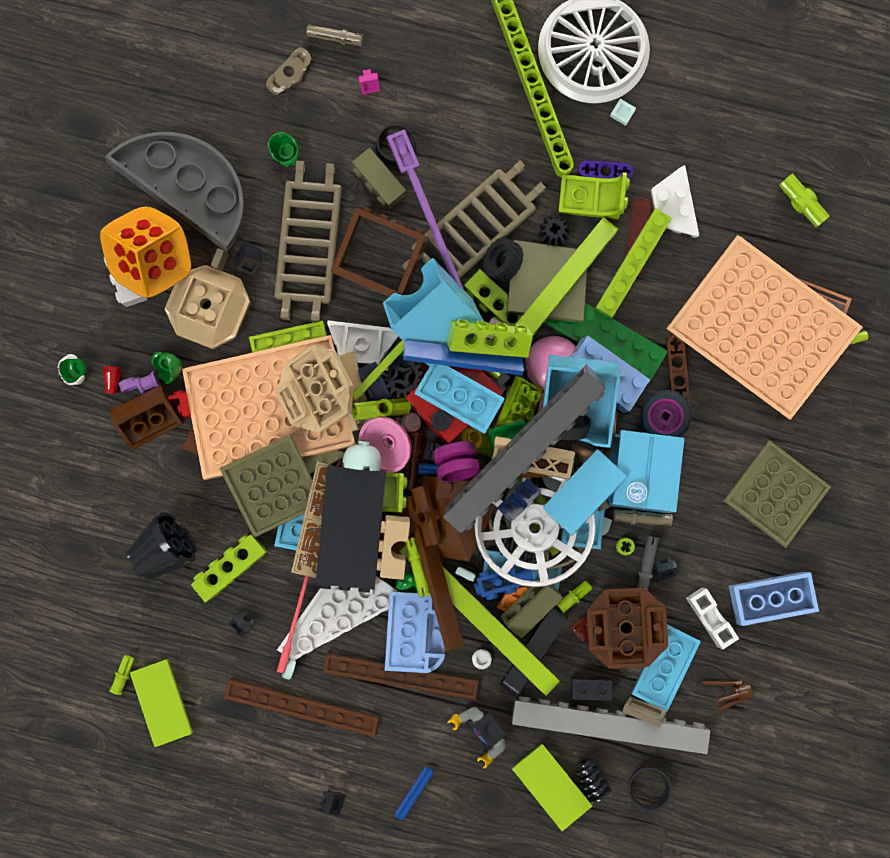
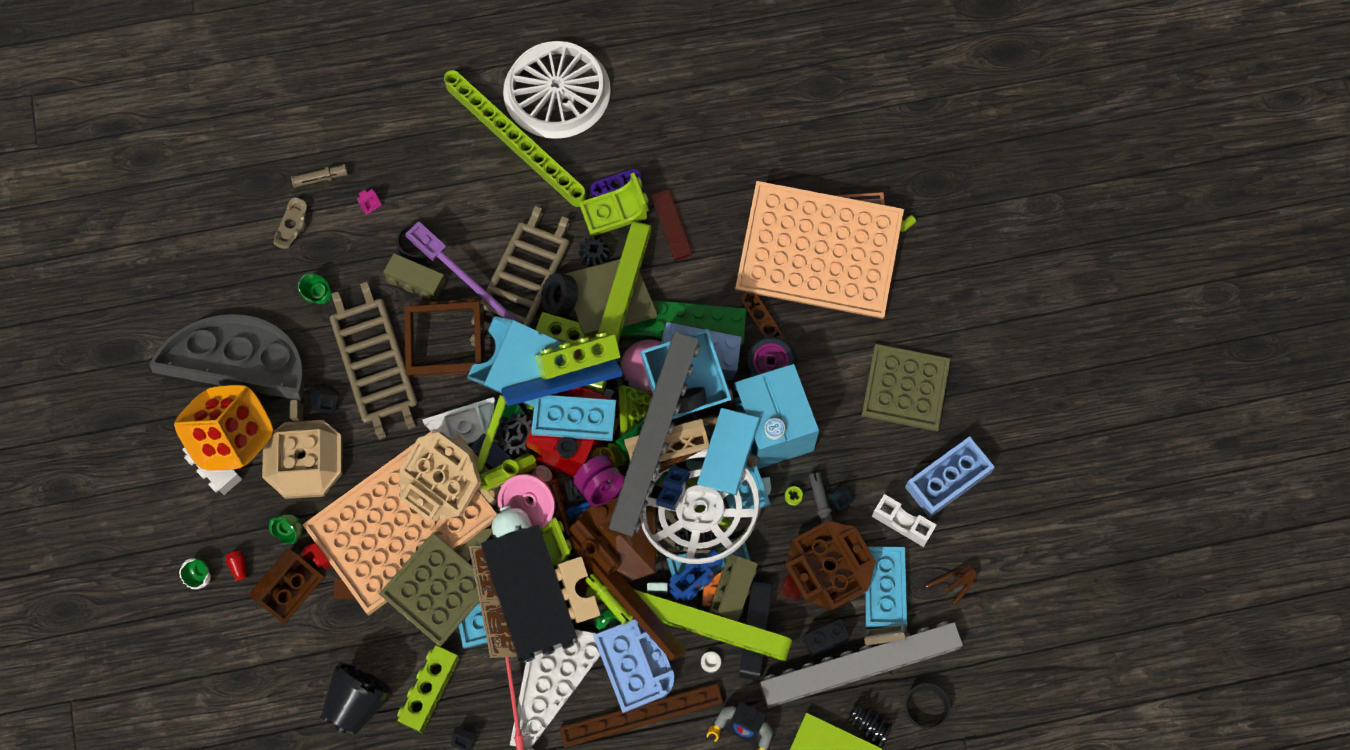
camera: 25 degrees left, 15 degrees down
medium lavender connector [118,371,160,394] -> none
lime tile [249,321,327,353] -> none
lime axle [557,581,592,613] -> none
lime brick [595,208,672,318] -> none
light aqua tile [610,99,636,126] -> none
dark tan pin [613,509,673,526] -> none
white wing [650,166,699,238] -> none
lime piece [779,173,829,227] -> none

